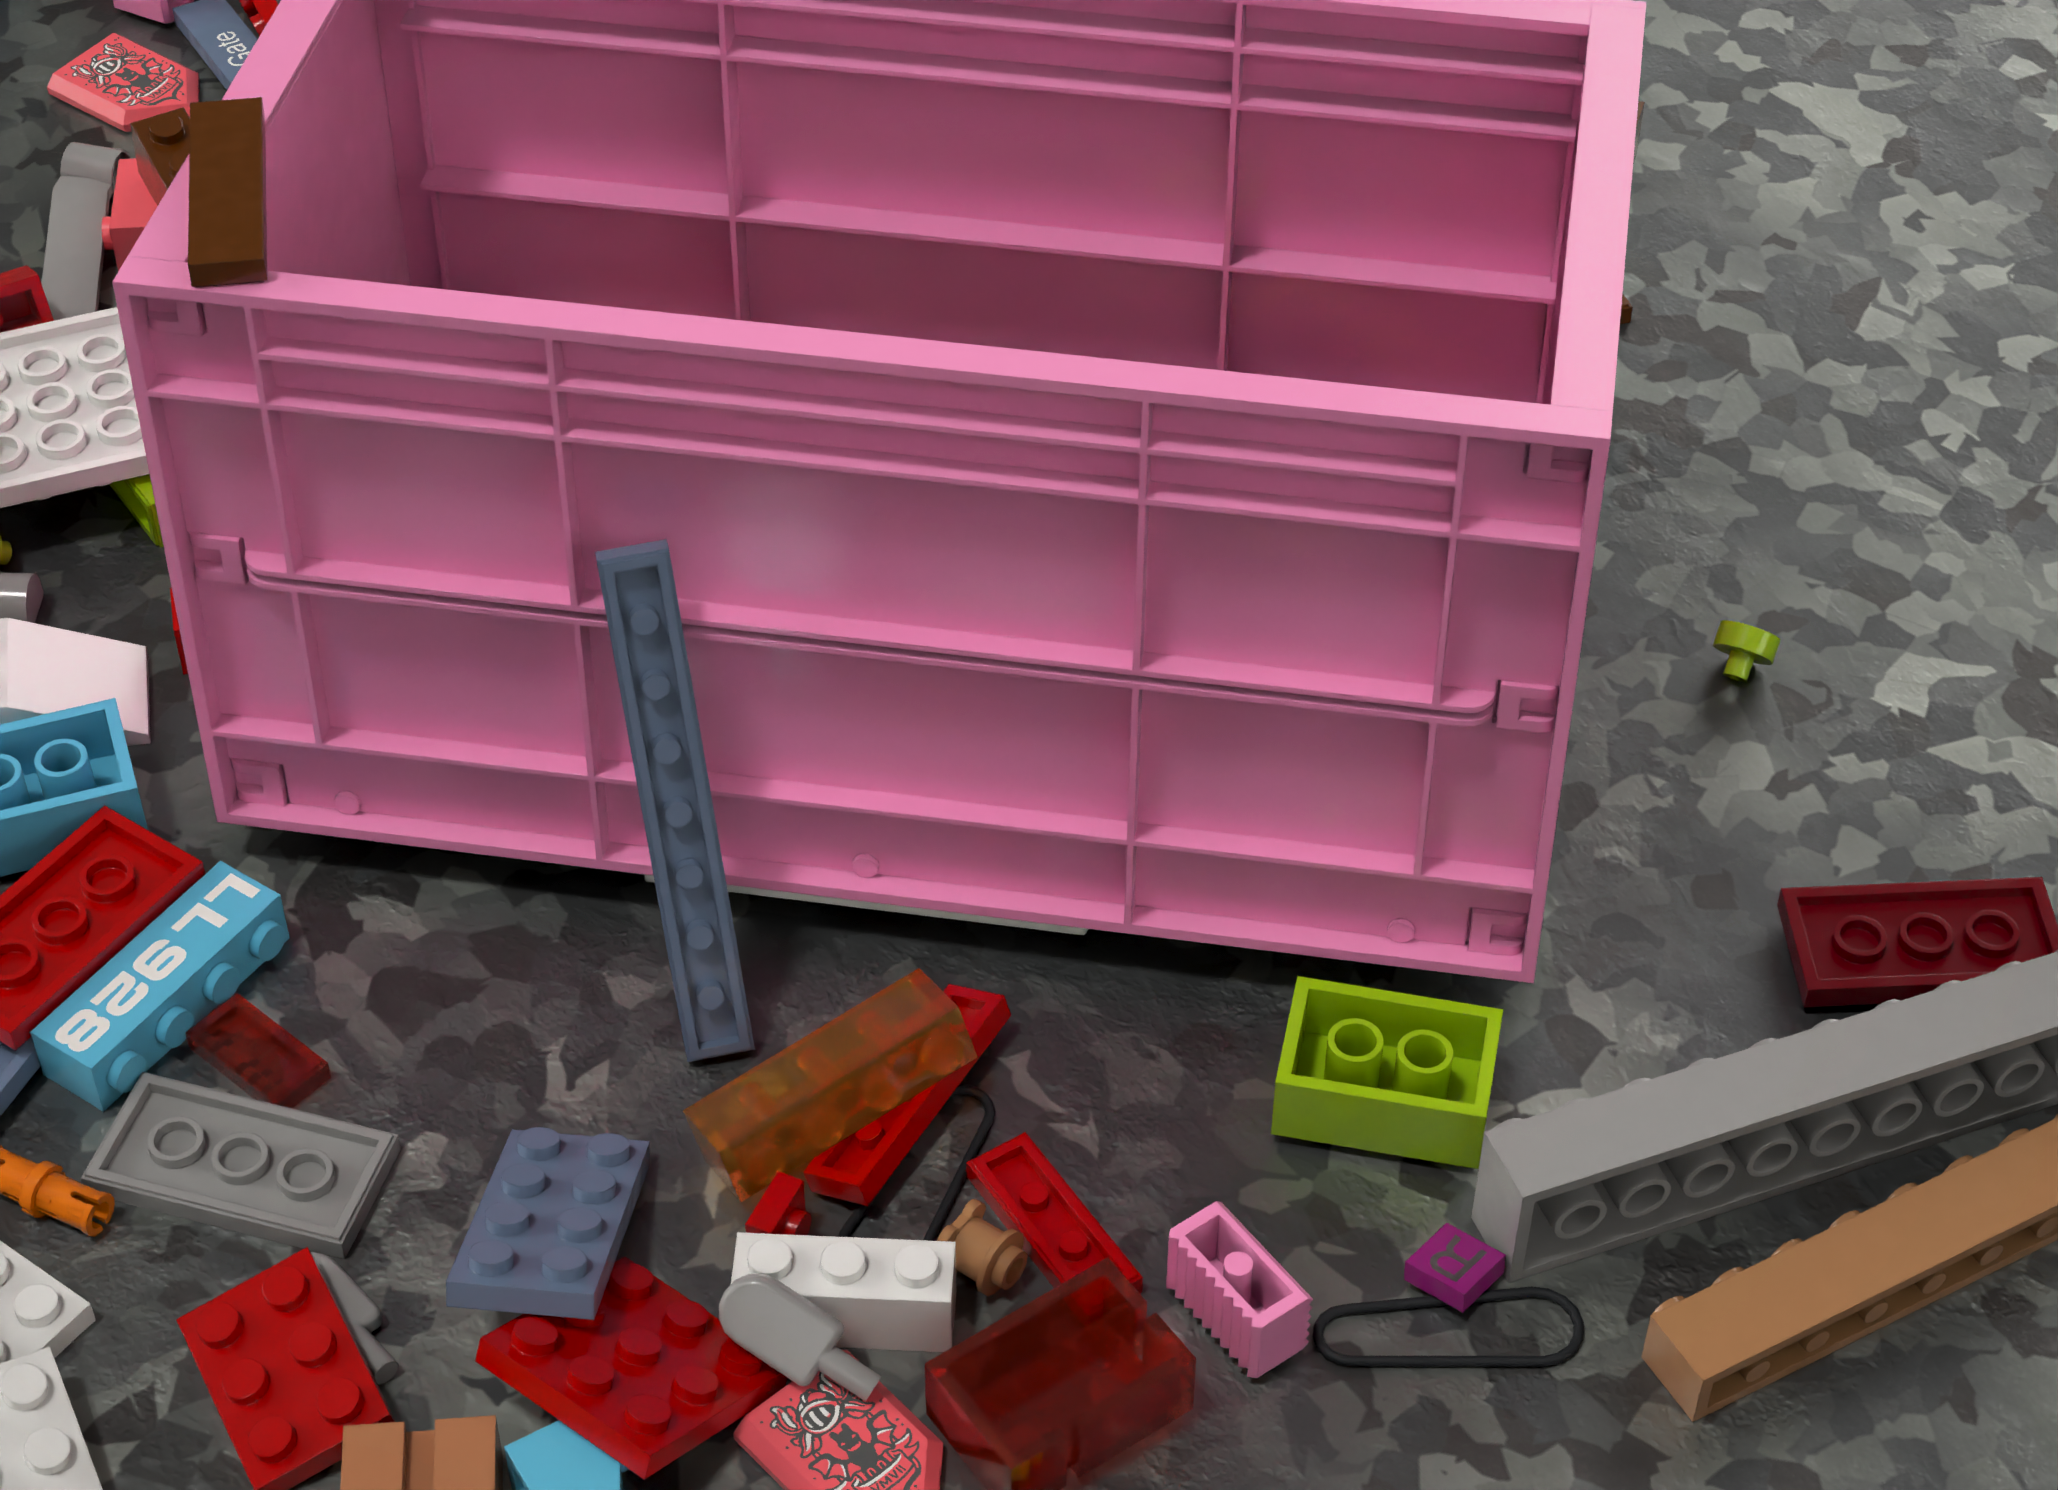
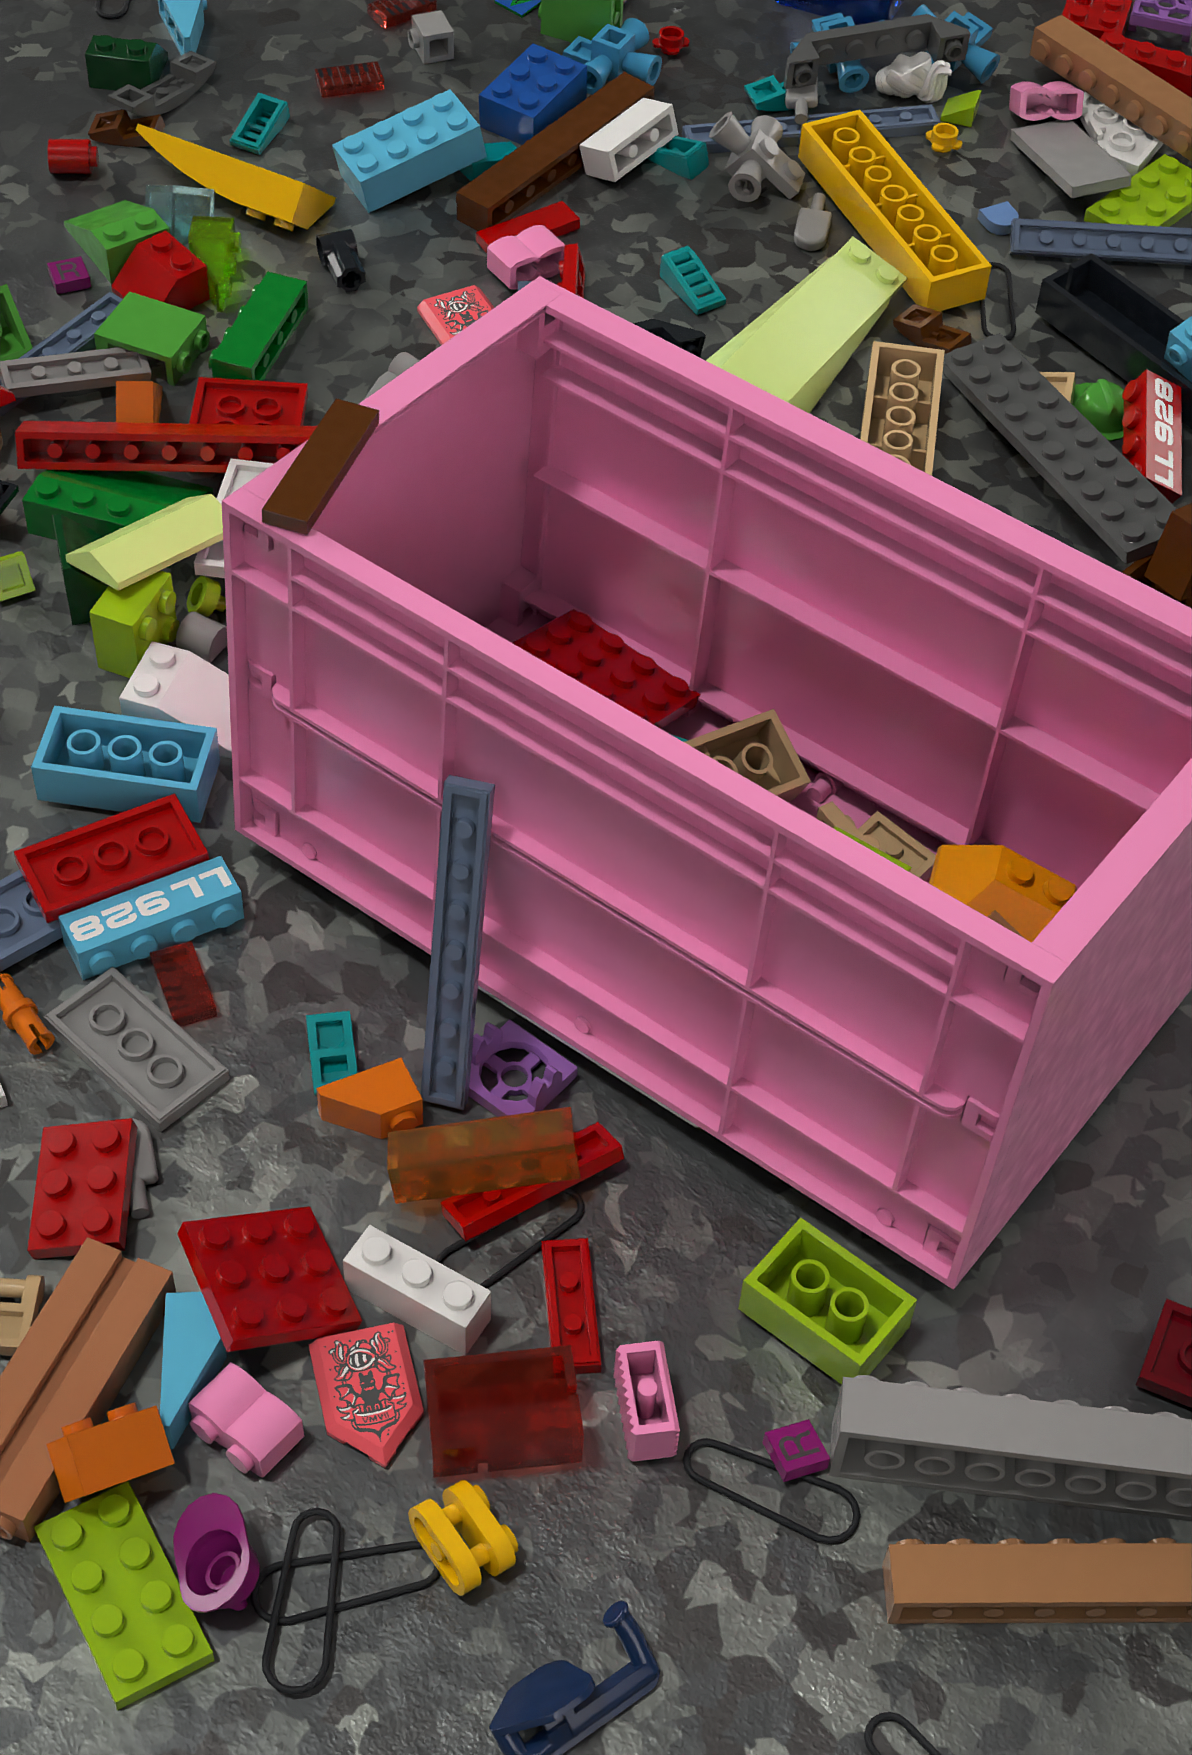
camera: 25 degrees right, 5 degrees up
sand blue plate [446,1127,650,1320] -> none
light grey piece [719,1274,882,1402] -> none
red plate [745,1171,811,1235] -> none
medium nougat brick [937,1199,1027,1296] -> none
none -> teal slope [306,1011,358,1096]
none -> orange slope [316,1058,423,1139]
none -> medium lavender piece [469,1019,578,1133]

